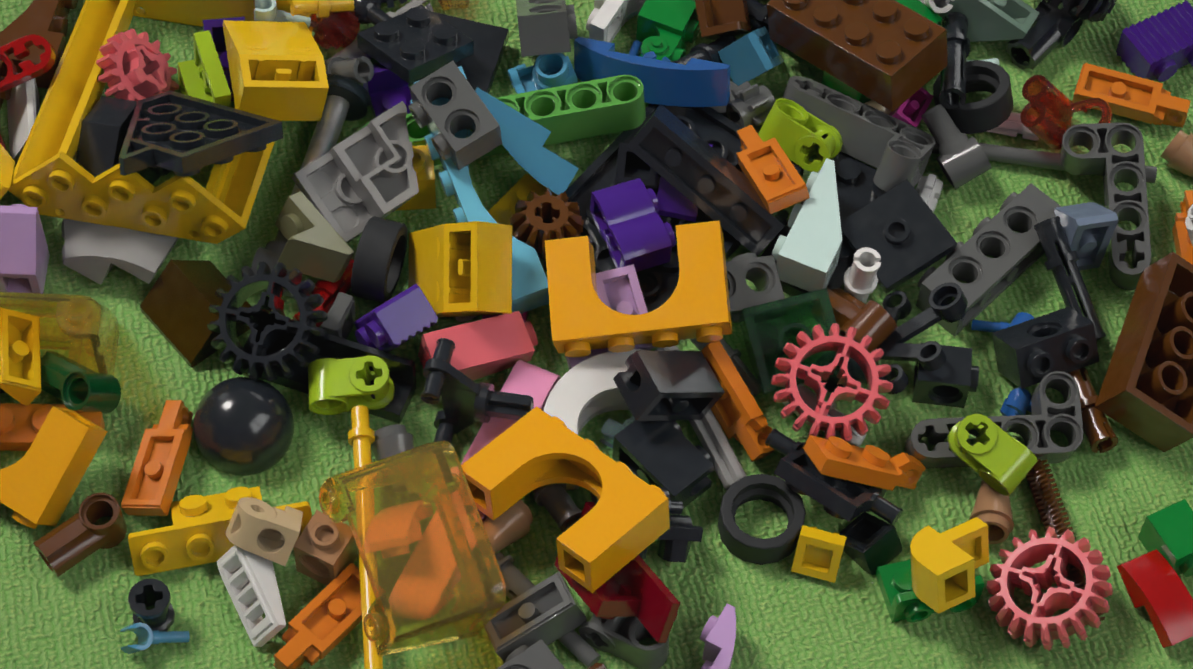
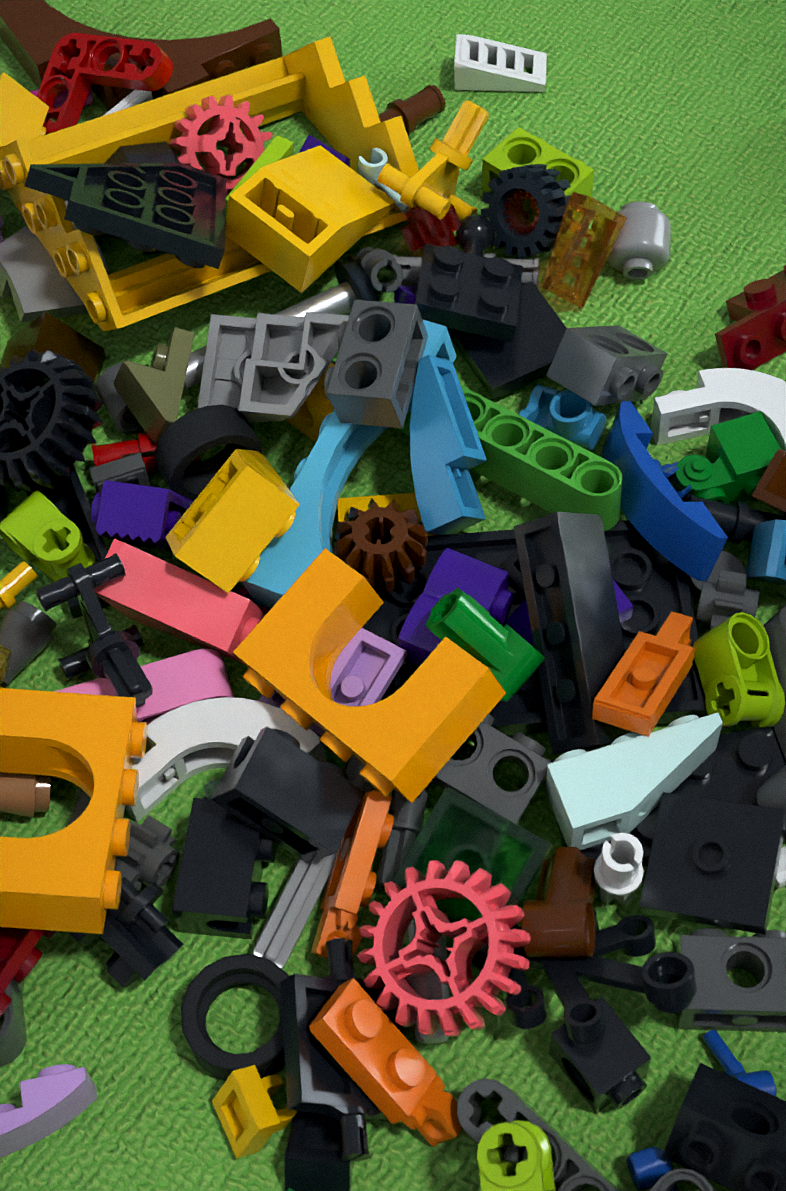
camera: 55 degrees right, 0 degrees up
none -> green piece [425,587,546,702]

